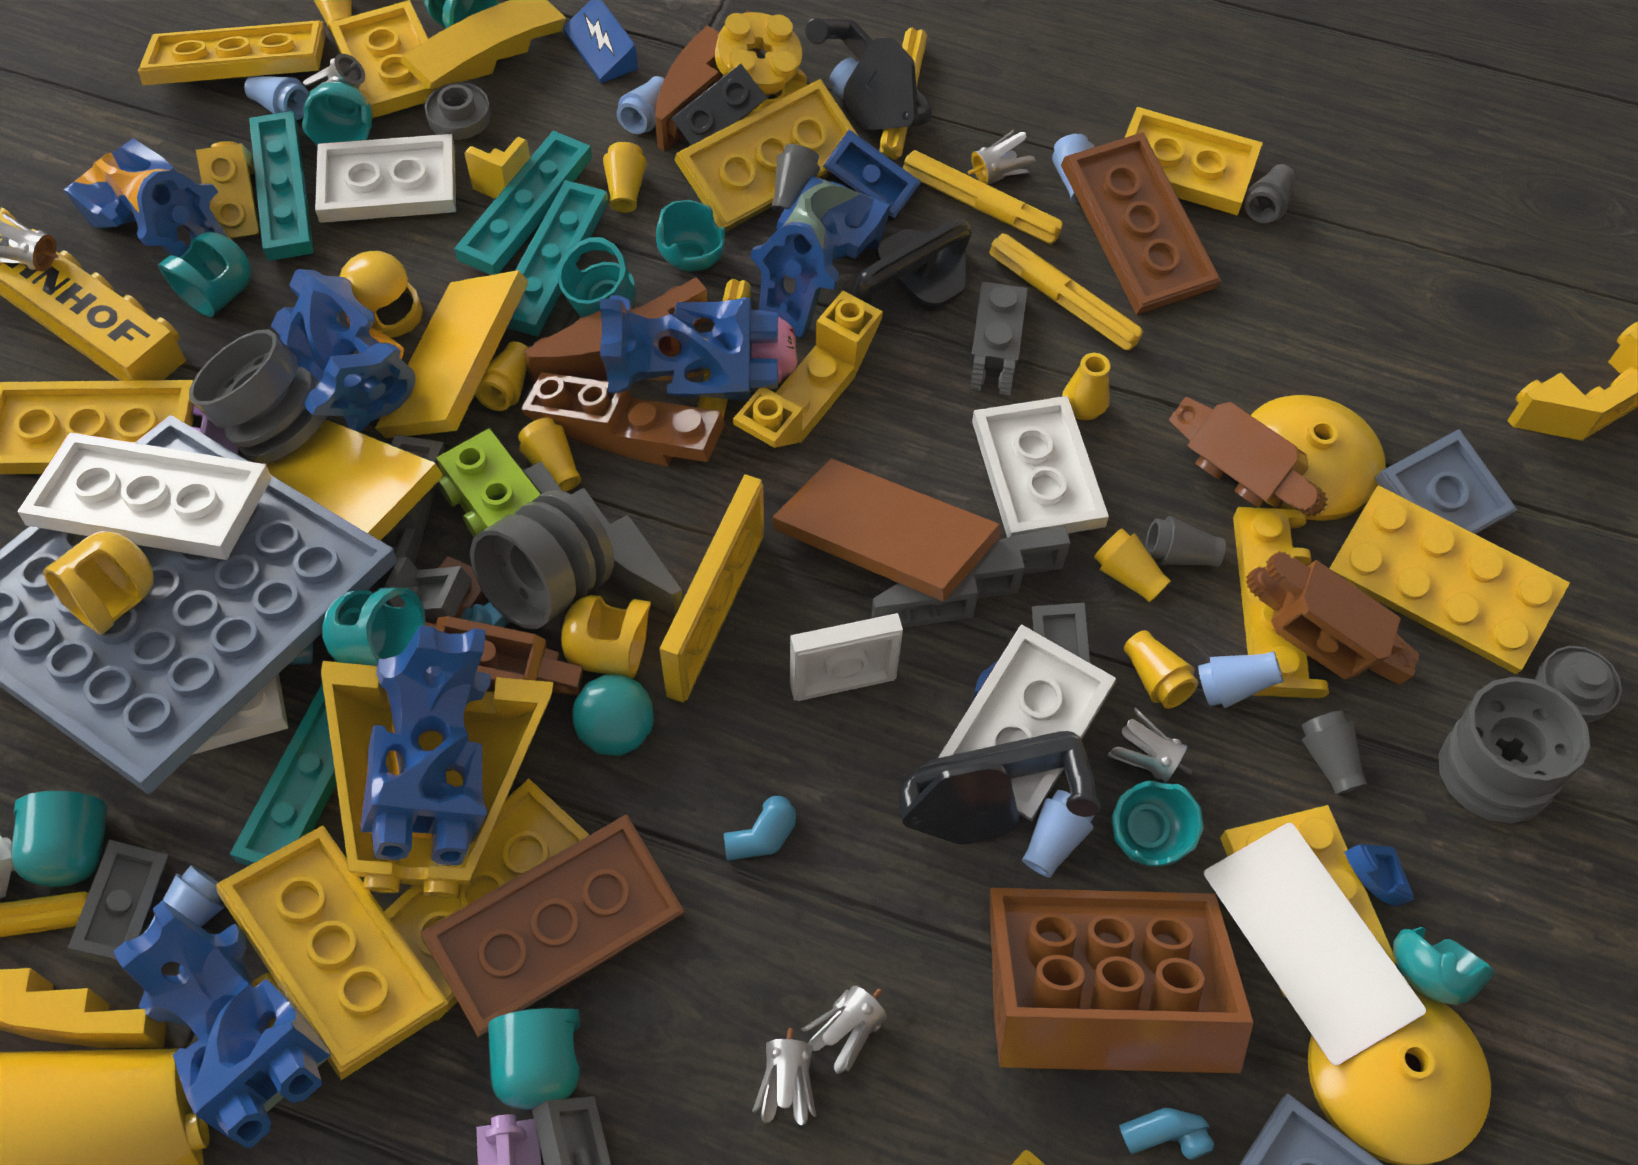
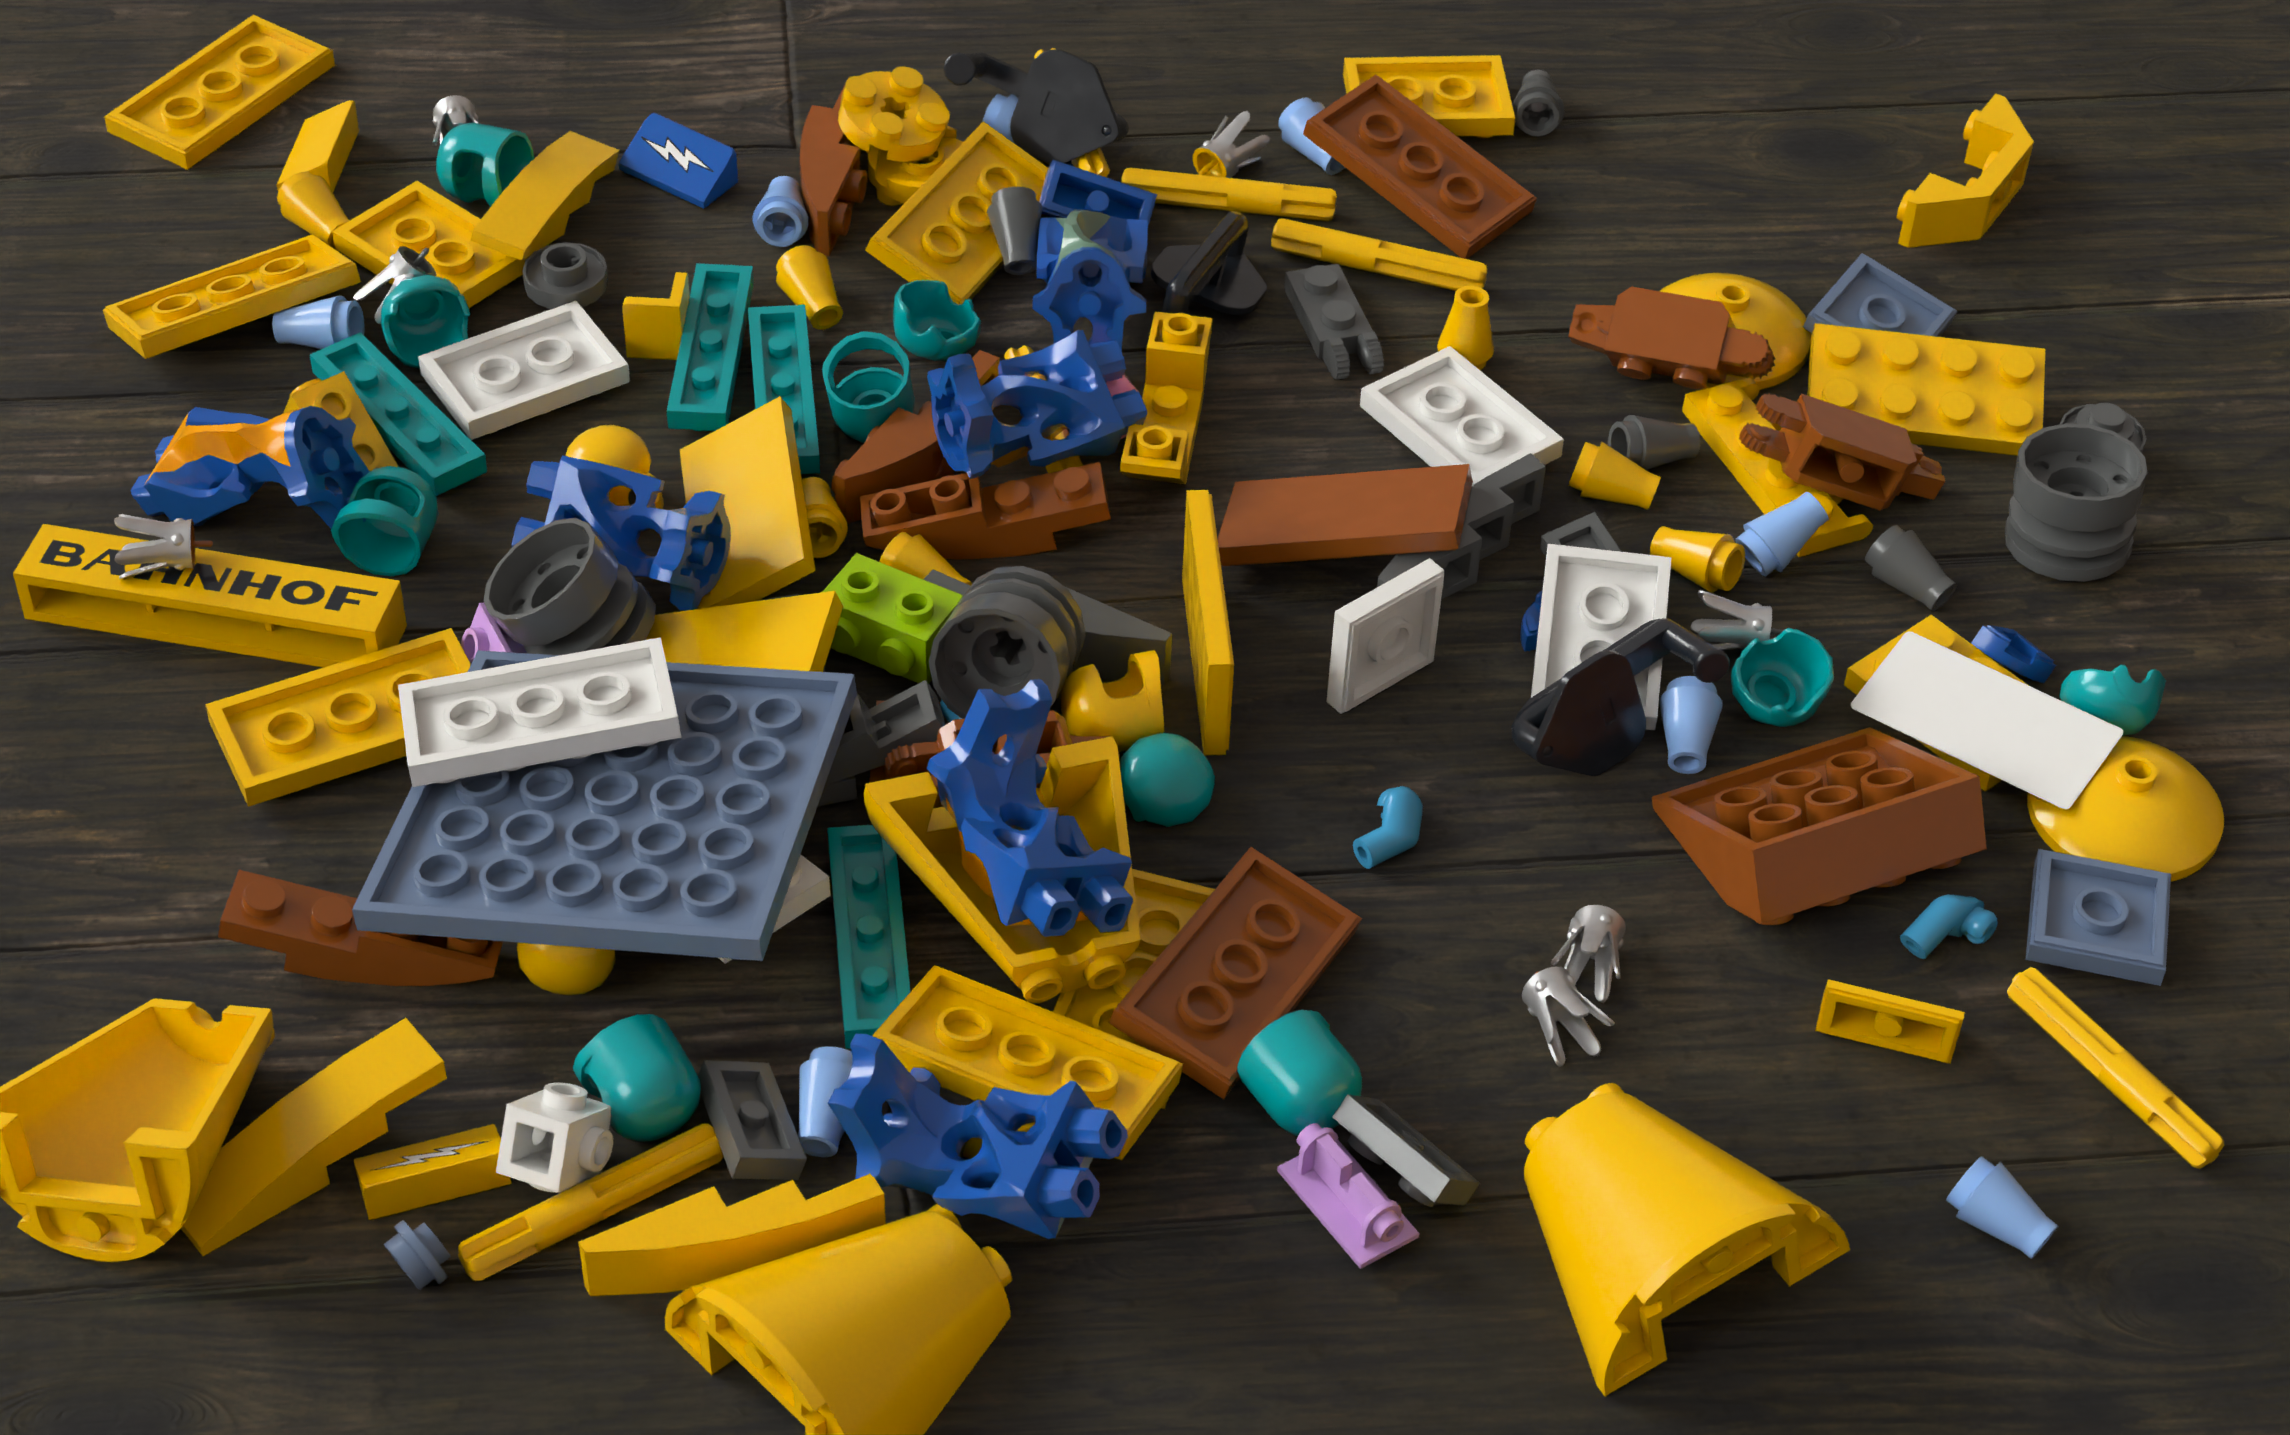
camera: 25 degrees left, 15 degrees down
yellow helmet [42,531,154,635] -> none
teal helmet [322,588,425,666] -> none
black hinge [671,63,768,145] -> none

